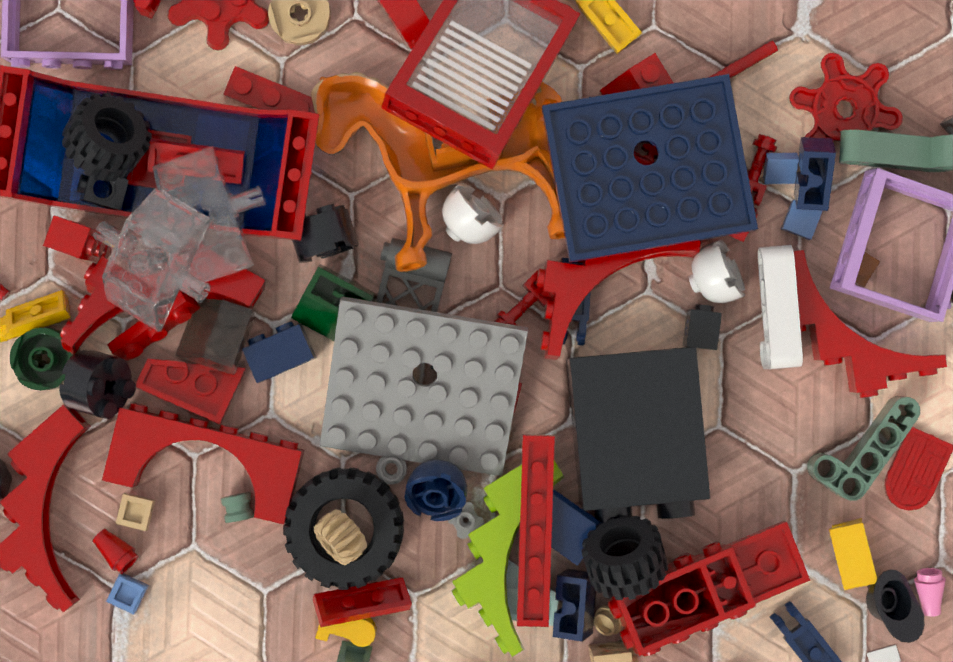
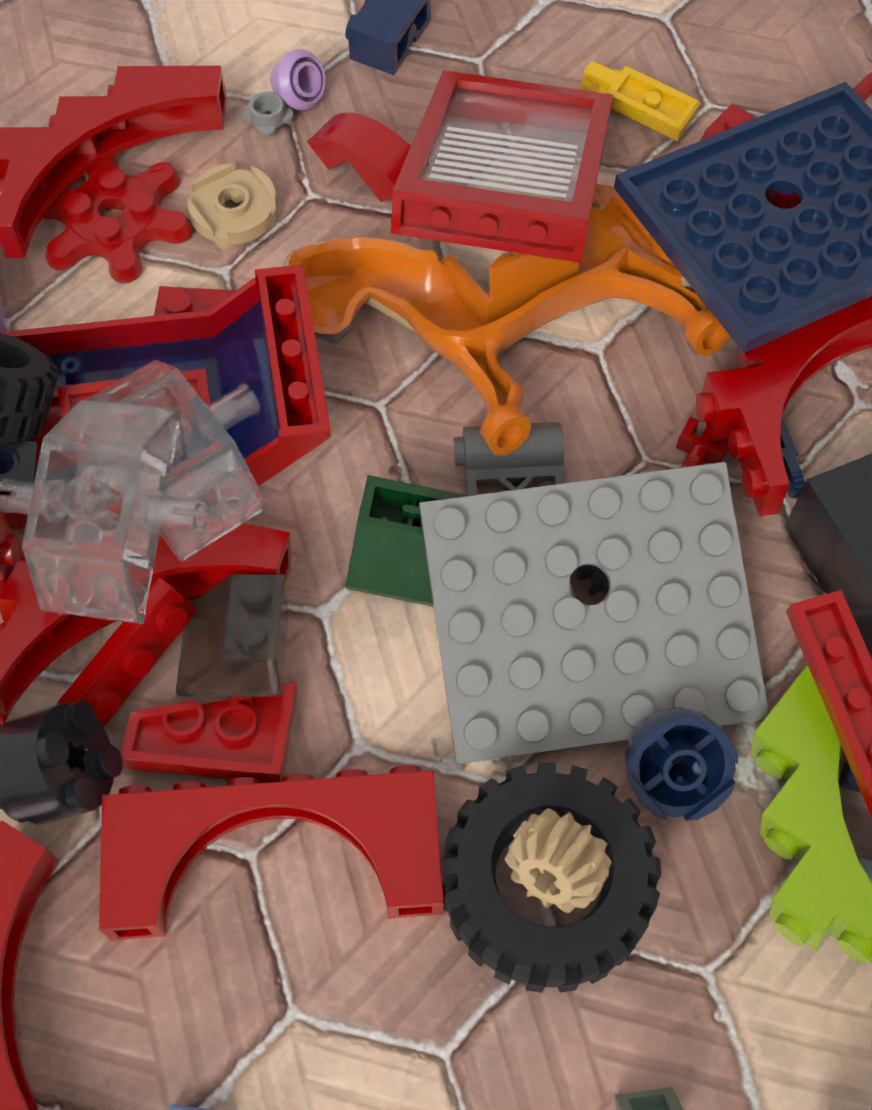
camera: 15 degrees left, 25 degrees down
red cone [92,529,139,574] -> none
tan plate [116,493,155,531] -> none
sand green wheel [220,492,255,523] -> none
dark blue brick [242,321,317,383] -> none
black brick [292,204,359,263] -> none
red plate [313,577,412,628] -> none
yellow leg [315,618,377,647] -> none
light grey plate [376,456,407,485] -> none
white cylinder [442,183,503,244] -> none
light grey plate [448,502,484,539] -> none

